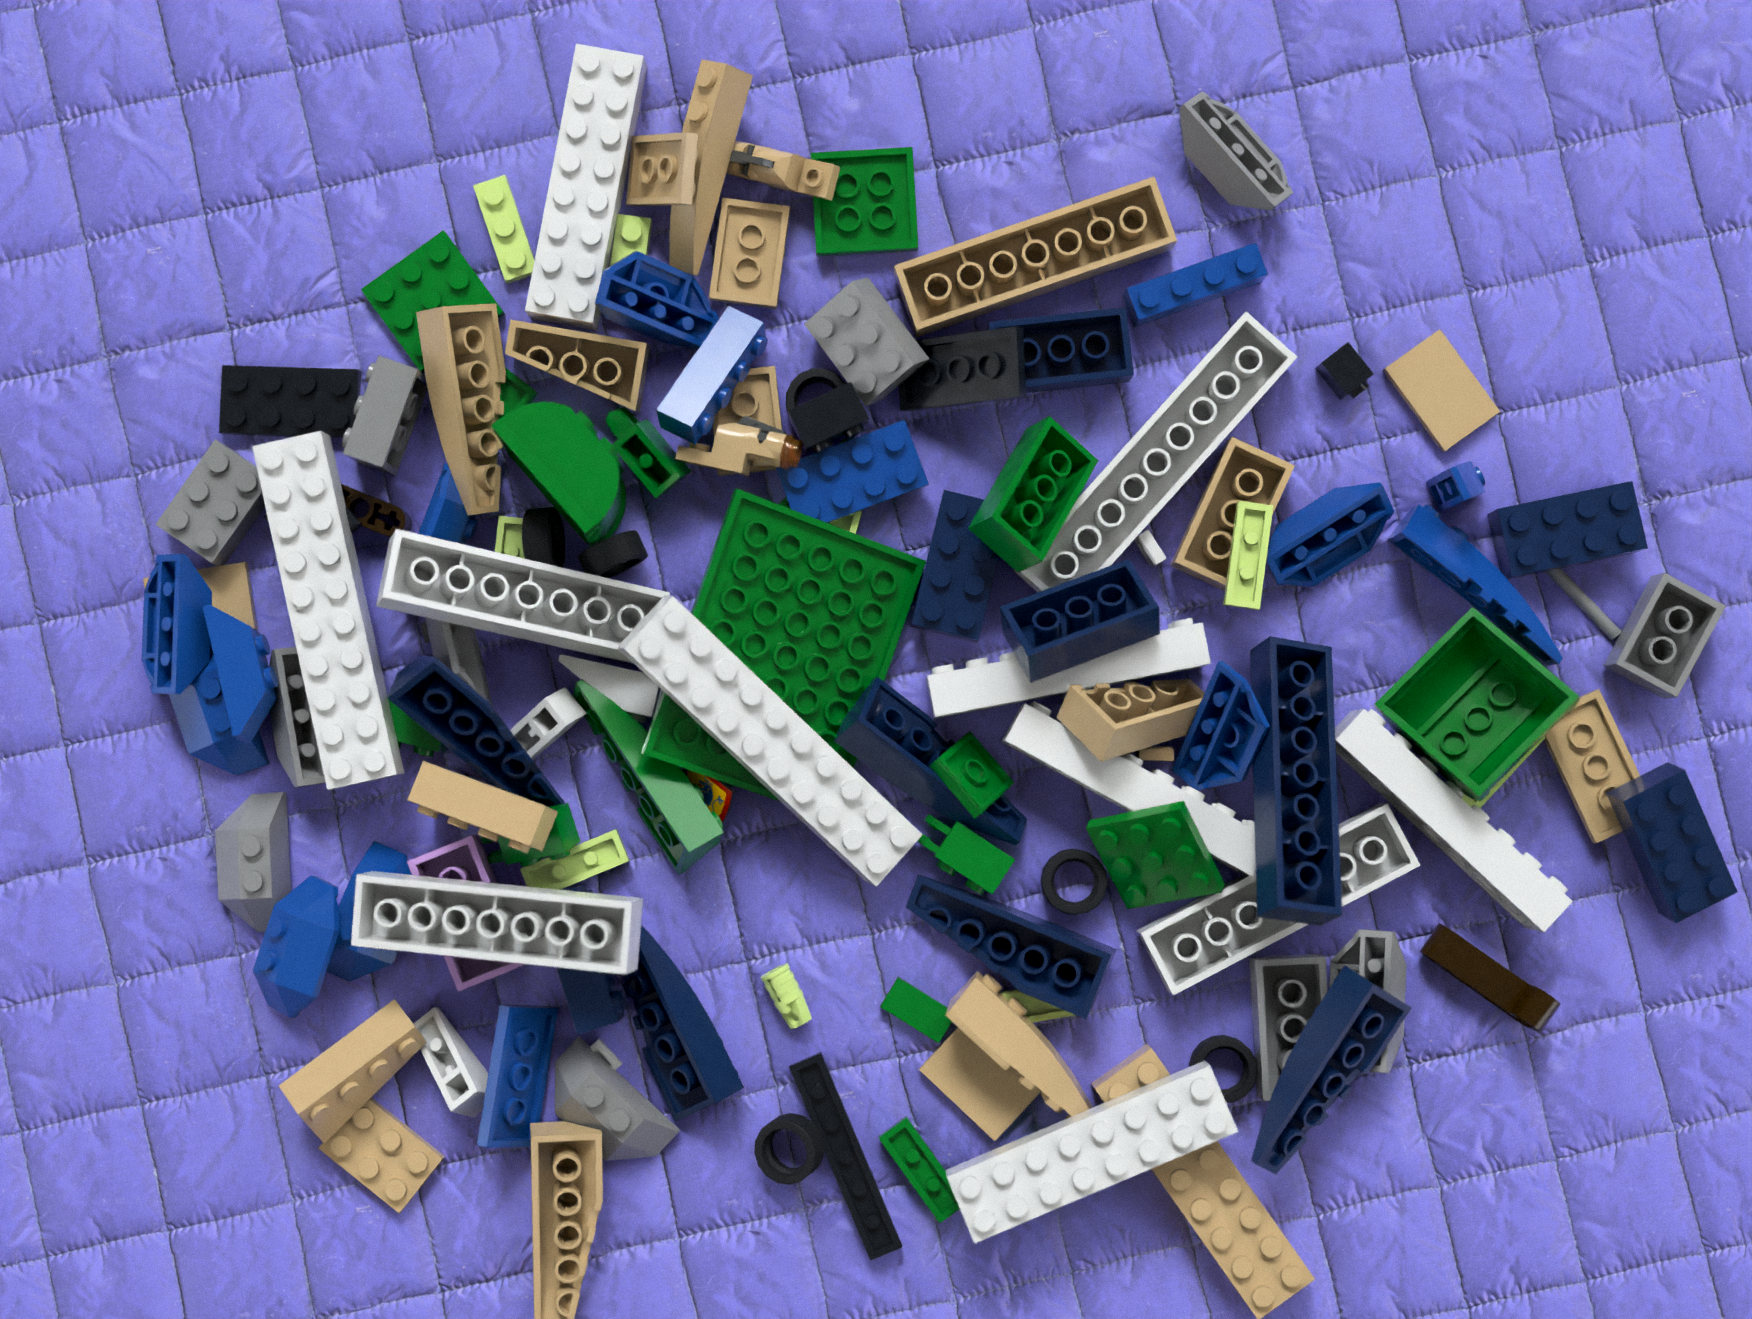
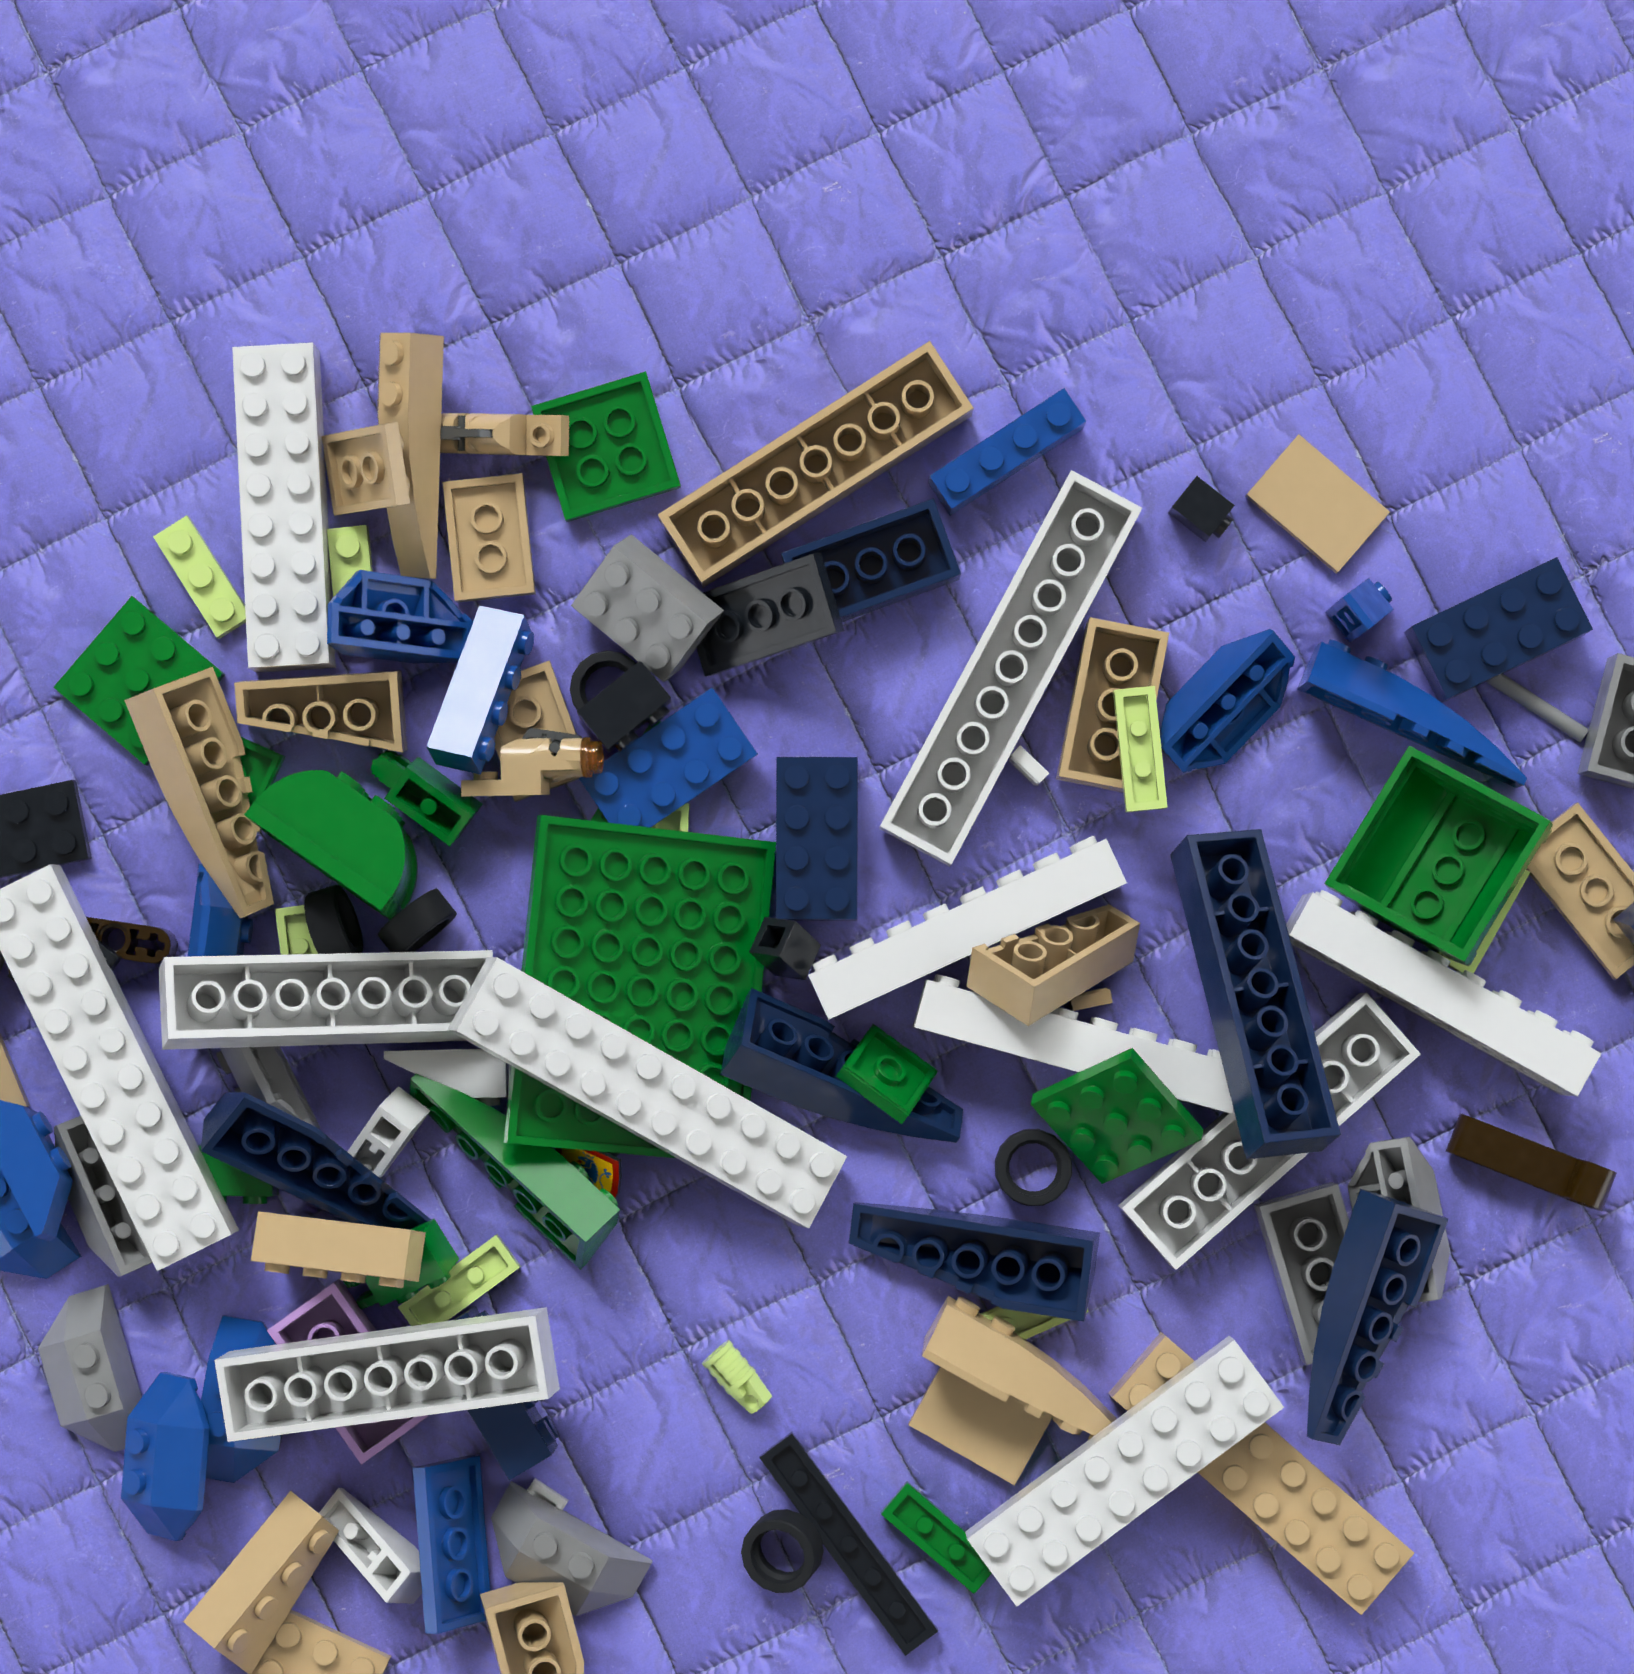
camera: 10 degrees left, 0 degrees up
light grey brick [342,355,428,476] -> none
dark blue wedge [622,925,744,1122] -> none
green tile [880,976,952,1043] -> none
green hinge [917,814,1015,896] -> none
green brick [968,416,1099,572] -> none
dark blue brick [1000,559,1160,683] -> none
blue wedge [1172,661,1270,790] -> none
light grey wedge [1180,91,1293,211] -> none
black tyre [1189,1035,1258,1103] -> none
none -> black brick [749,917,821,980]

